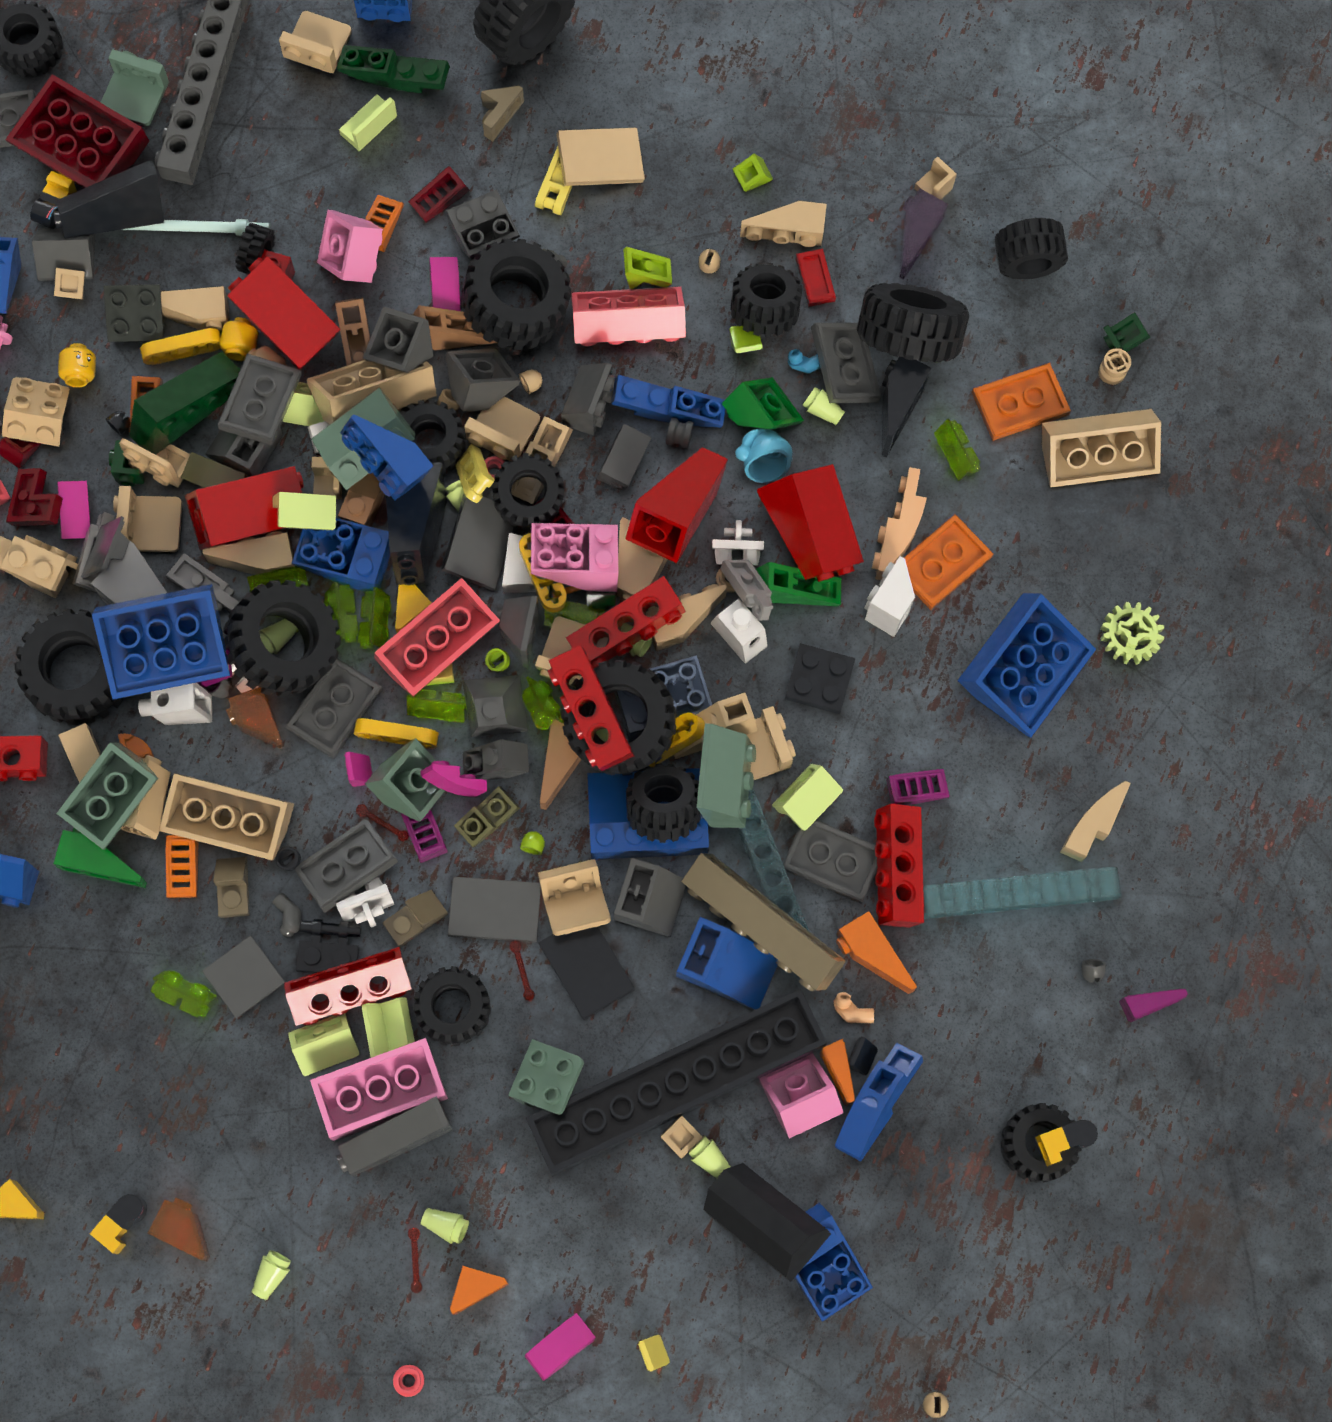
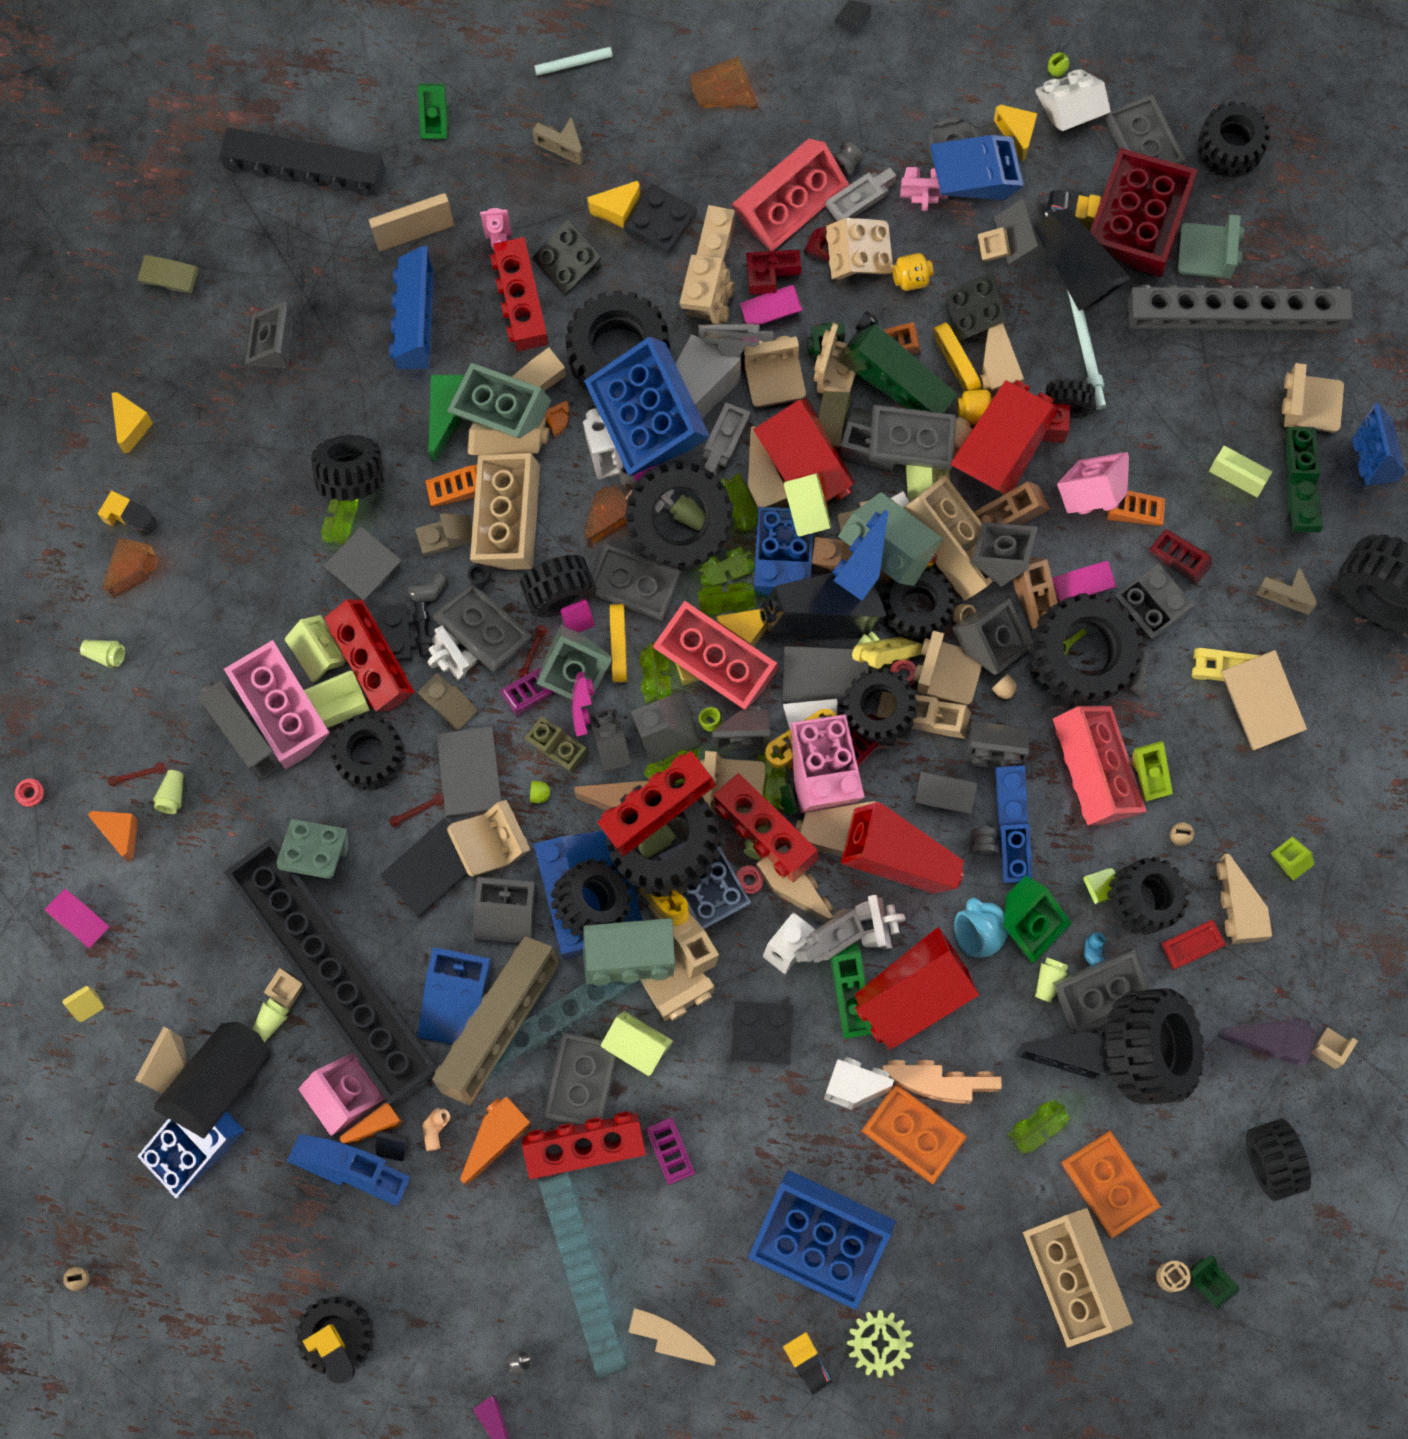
camera: 85 degrees right, 0 degrees up
none -> tan slope [135,1027,189,1094]
none -> black tyre [311,435,384,501]
none -> black tyre [519,555,597,617]
none -> coral plate [736,865,763,894]
none -> leg [783,1332,833,1395]

